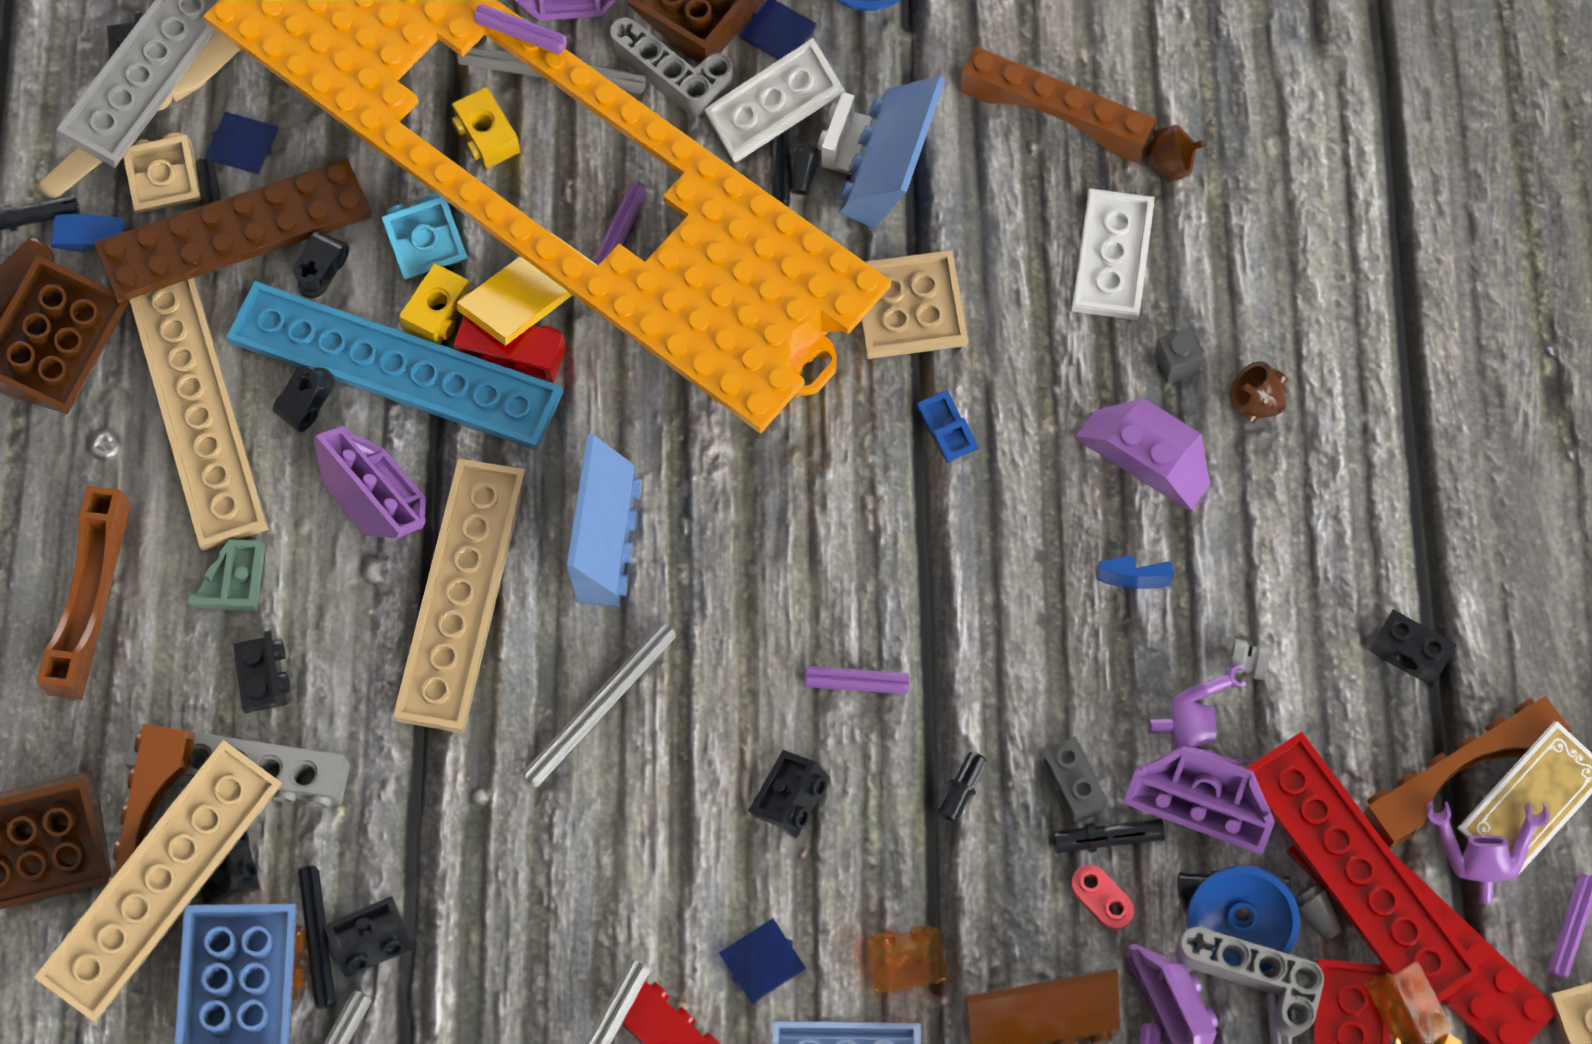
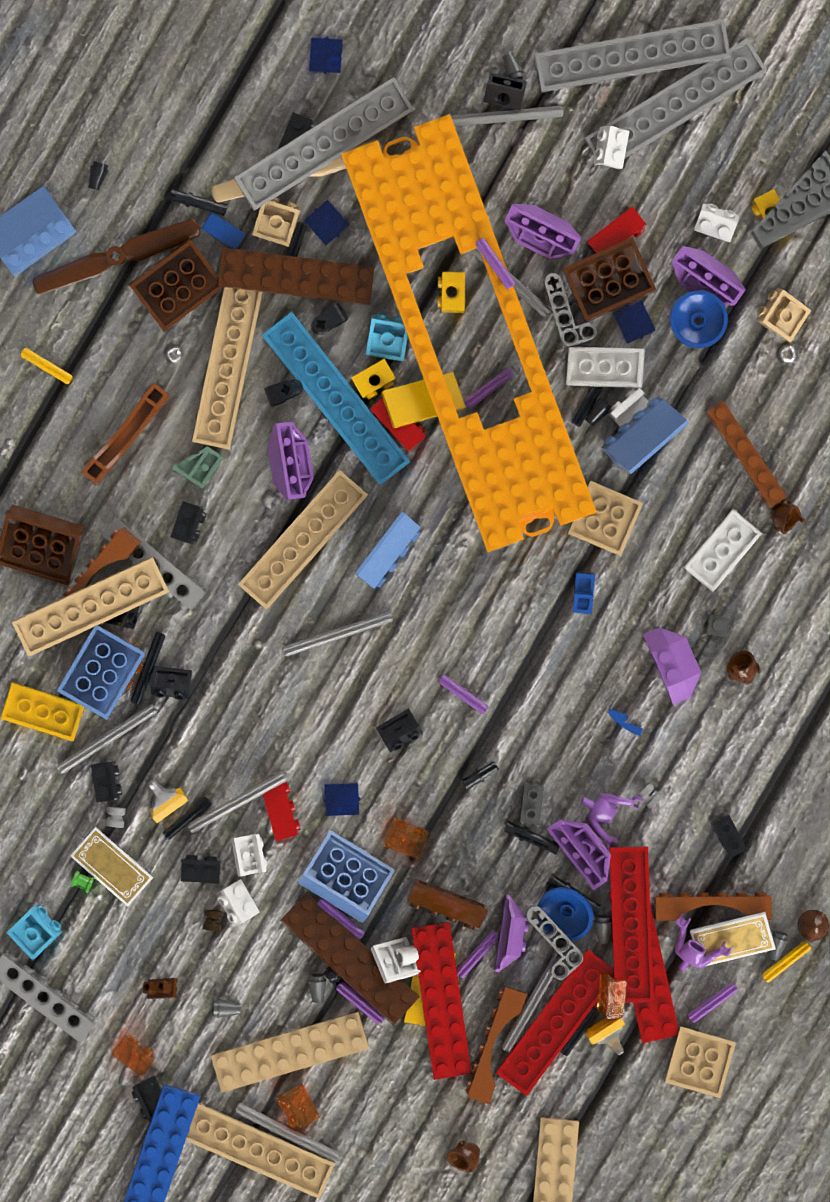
camera: 30 degrees right, 20 degrees up
coral plate [1071,865,1134,931] -> none

